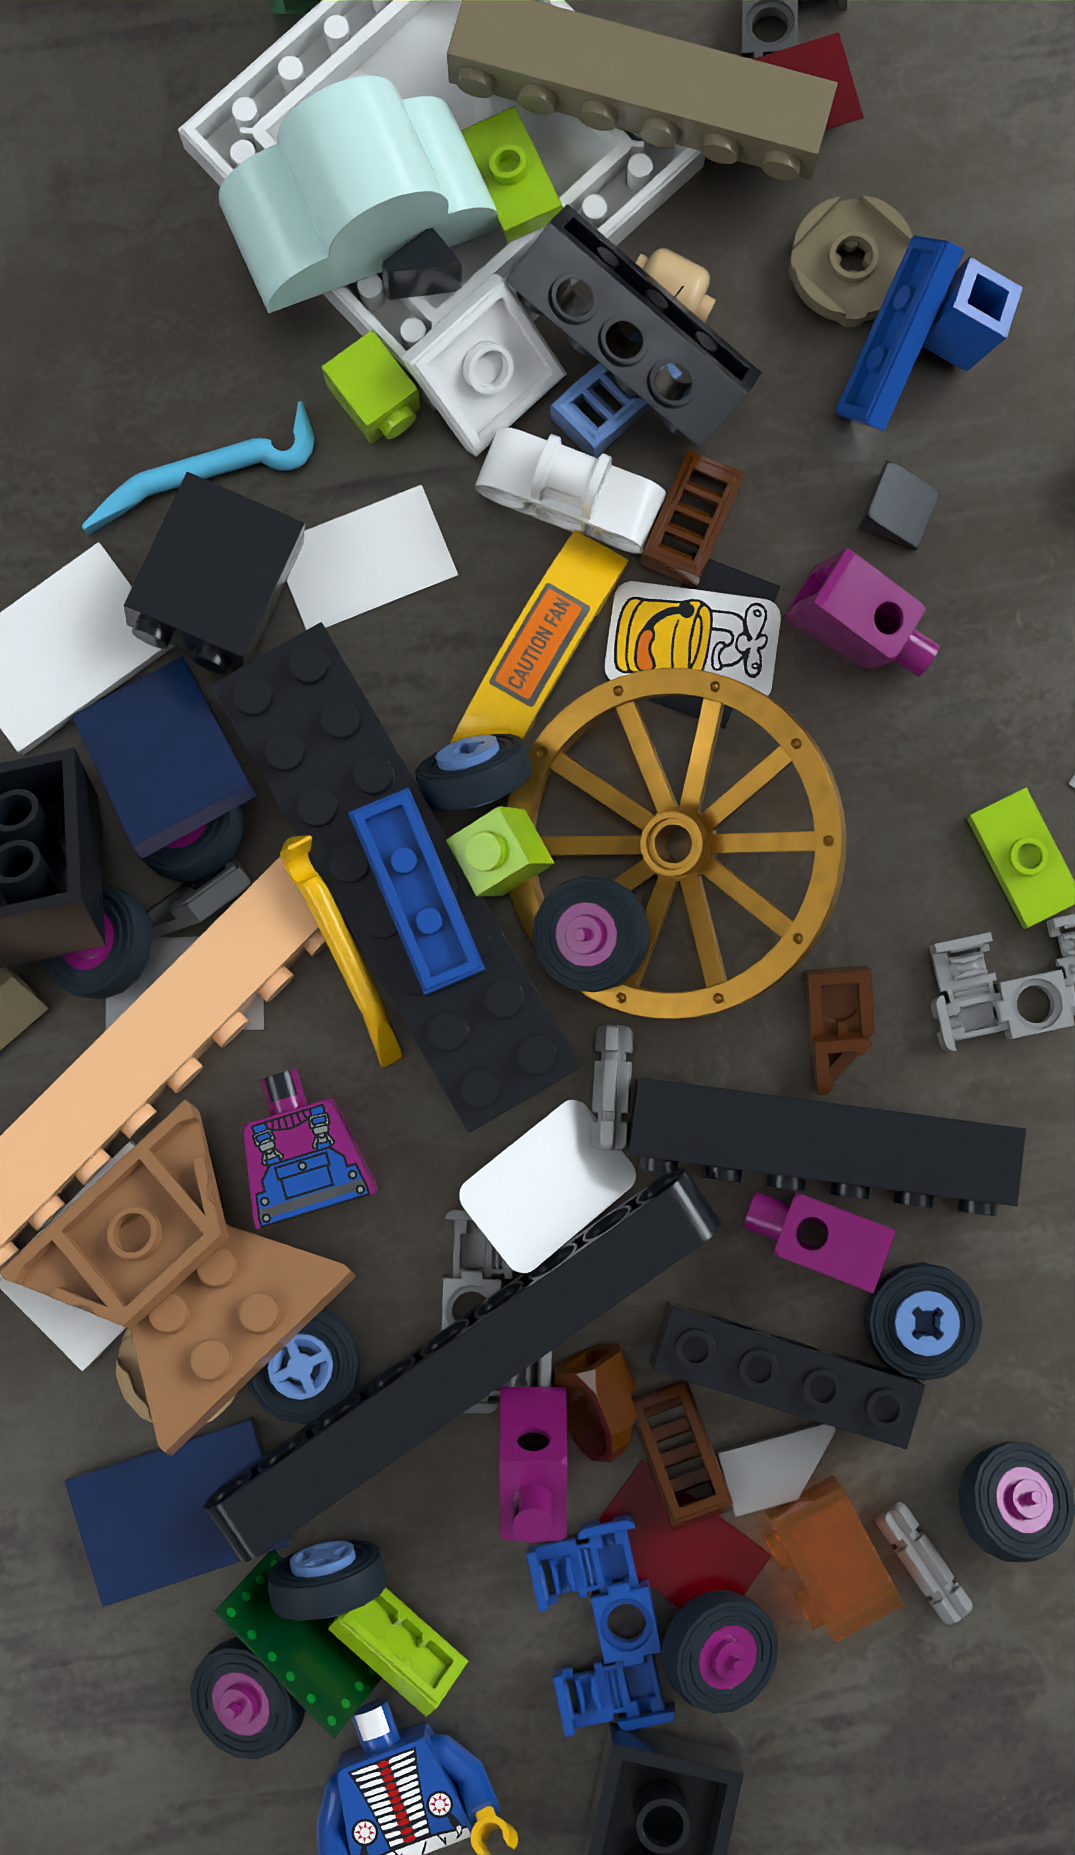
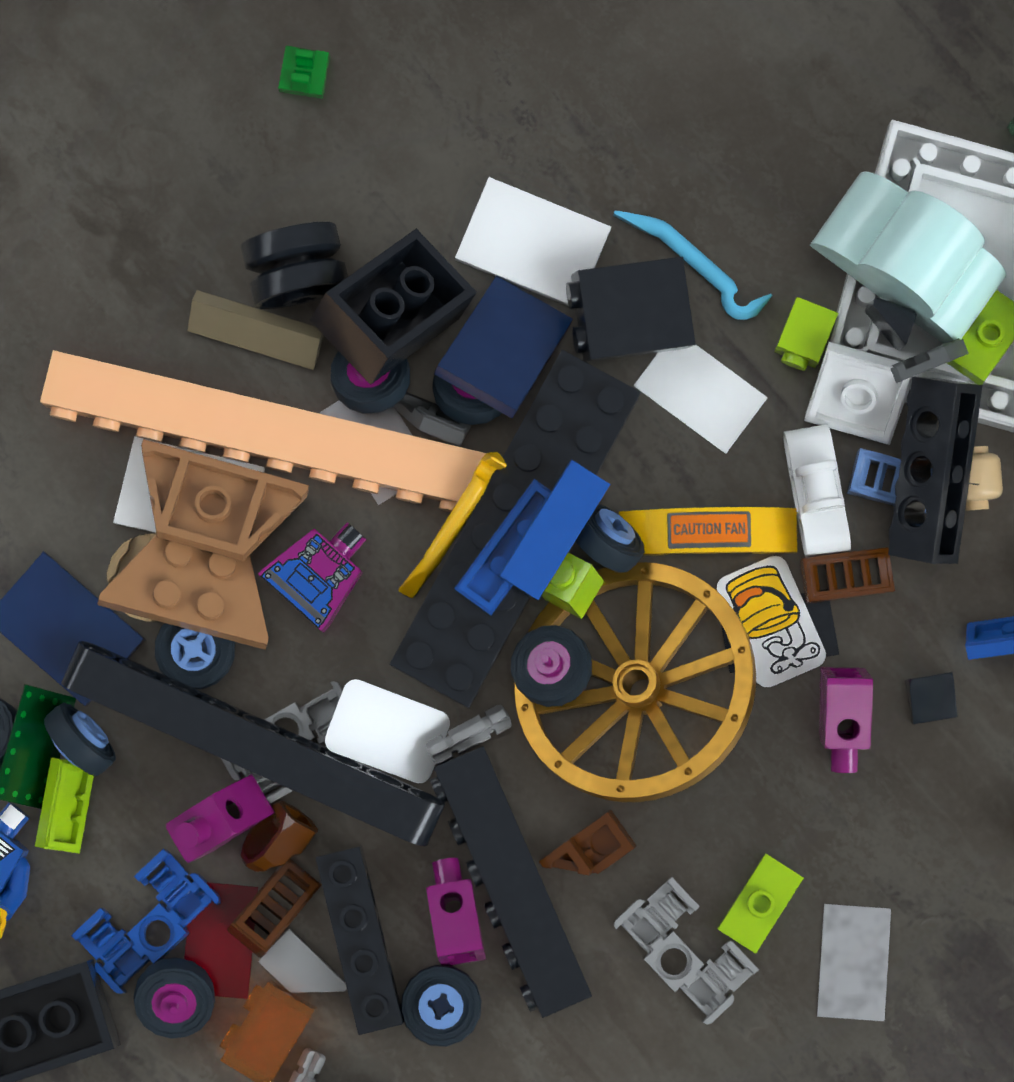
camera: 65 degrees right, 0 degrees up
none -> blue tile [498,460,611,600]
none -> dark grey tile [890,338,969,383]

